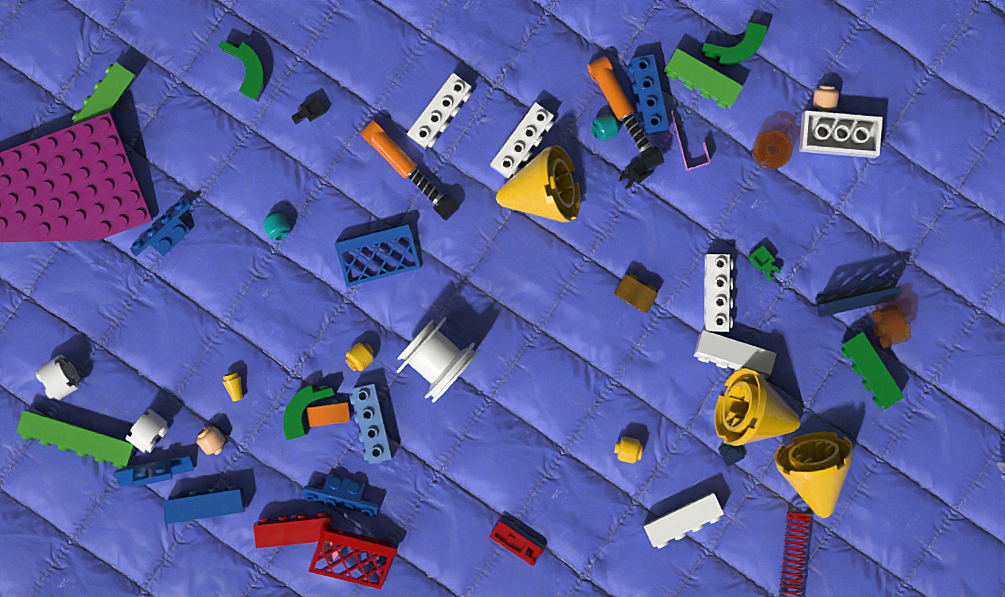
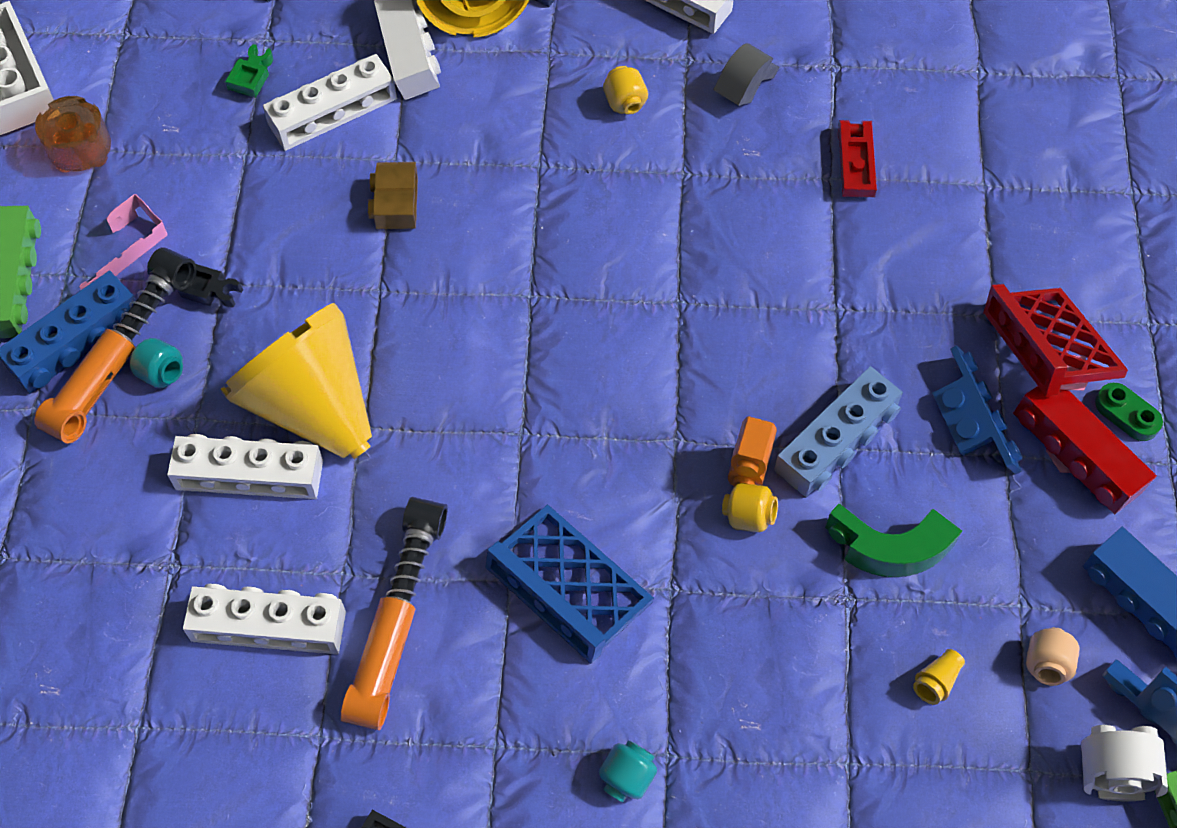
camera: 125 degrees left, 25 degrees down
orange slope [307,402,350,427] -> none
white wheel [396,317,480,403] -> none
none -> dark grey brick [713,43,779,106]
none -> orange brick [728,416,777,486]
none -> green plate [1095,382,1163,441]

